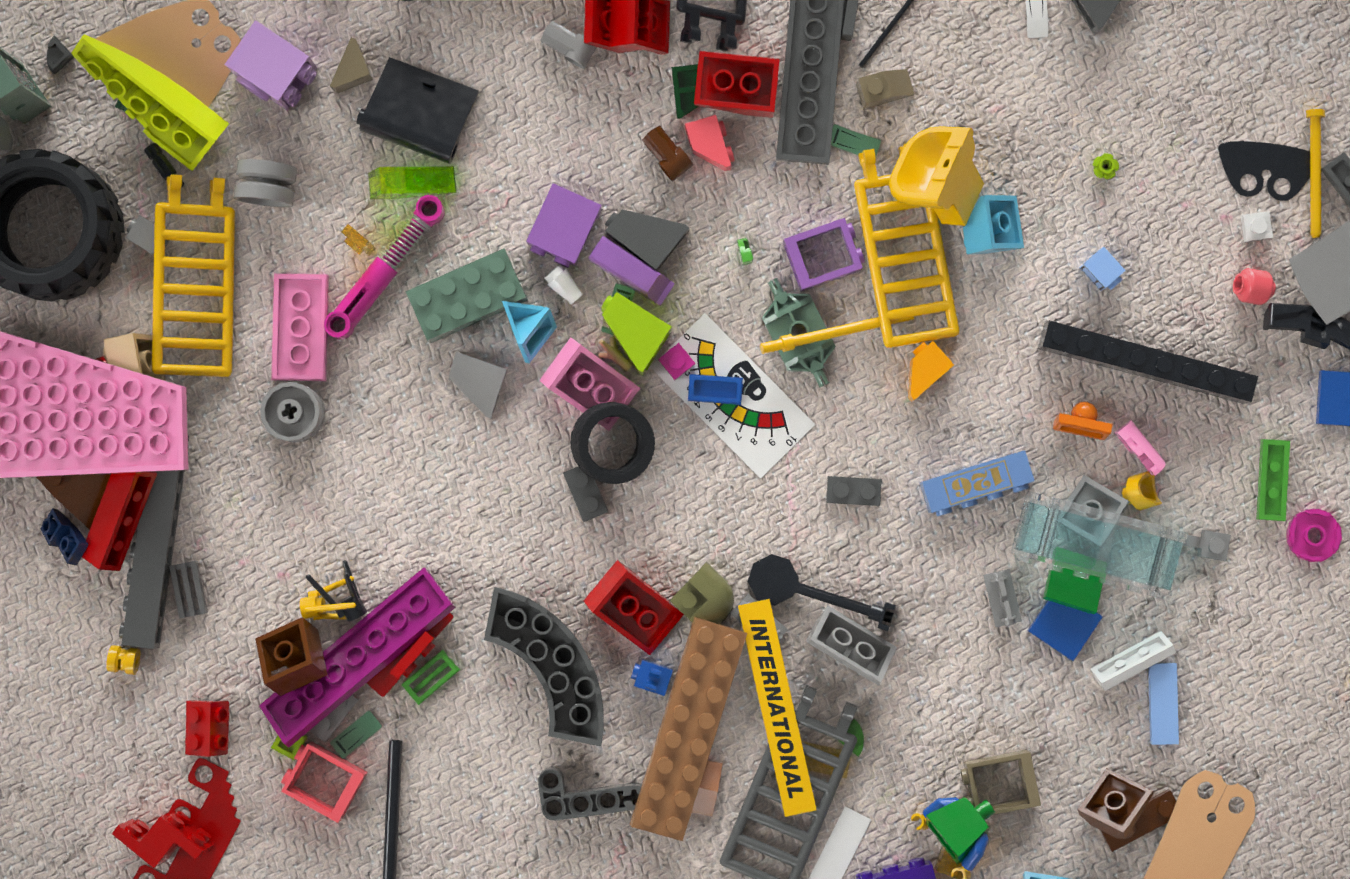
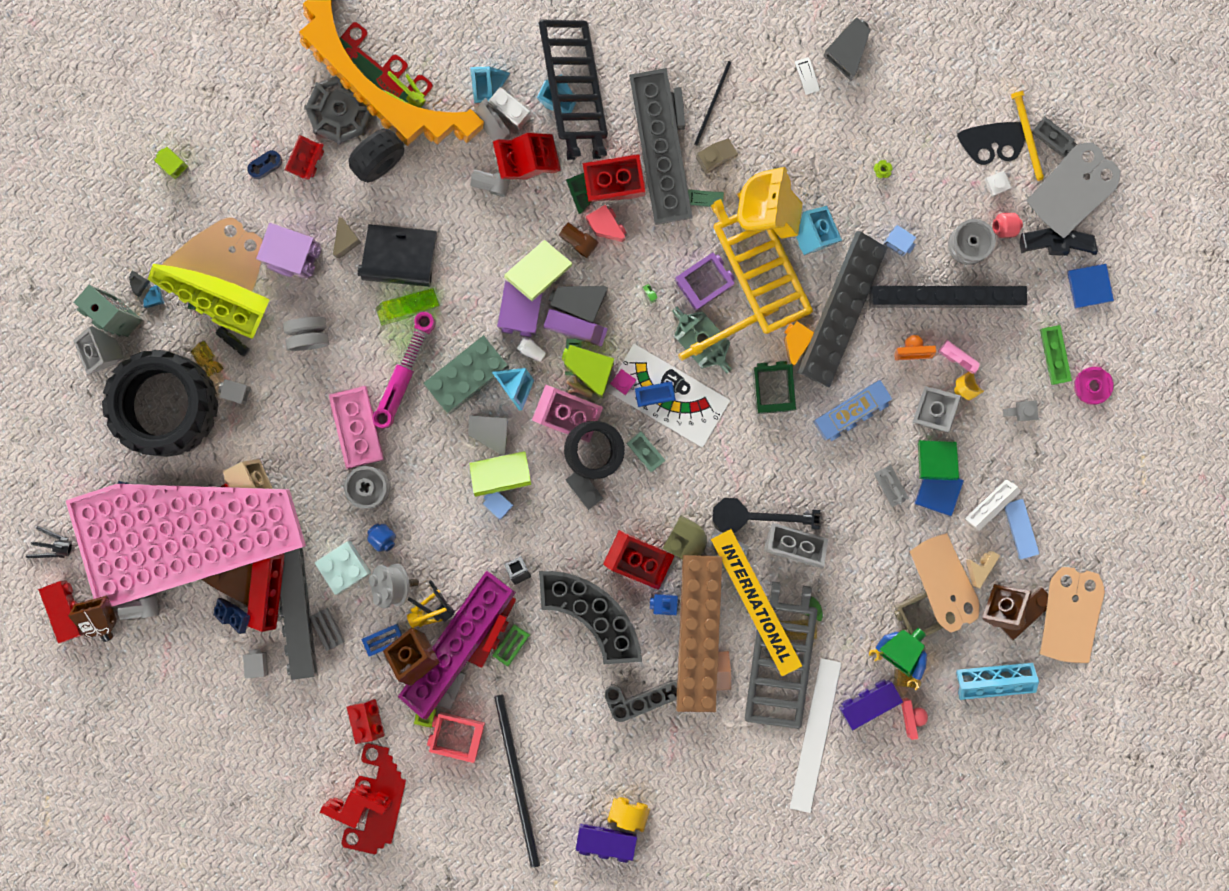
camera: 15 degrees left, 0 degrees up
yellow wheel [106,645,141,675] -> none
yellow bar [152,174,235,377] -> none
clear green sticker [330,711,382,758] -> none
clear yellow plate [341,224,376,256] -> none
dark grey plate [826,476,882,506] -> none
windscreen [1011,491,1188,599] -> none
none -> dark azure tile [143,285,164,308]
none -> clear yellow plate [191,341,224,376]
none -> light grey brick [243,649,268,679]
none -> light aqua brick [314,541,371,595]
none -> blue tile [361,623,402,657]
none -> blue head [367,523,396,552]
none -> light grey wheel [369,563,419,608]
none -> tile [469,451,532,497]
none -> light blue brick [483,492,514,519]
none -> yellowish green tile [504,240,572,301]
none -> black slope [504,556,531,585]
none -> sand green plate [626,431,666,472]
none -> dark green window [752,361,796,414]
none -> dark grey plate [798,231,888,388]
none -> light nougat piece [909,533,979,633]
none -> light grey wheel [948,219,996,265]
none -> tan slope [966,551,1000,588]

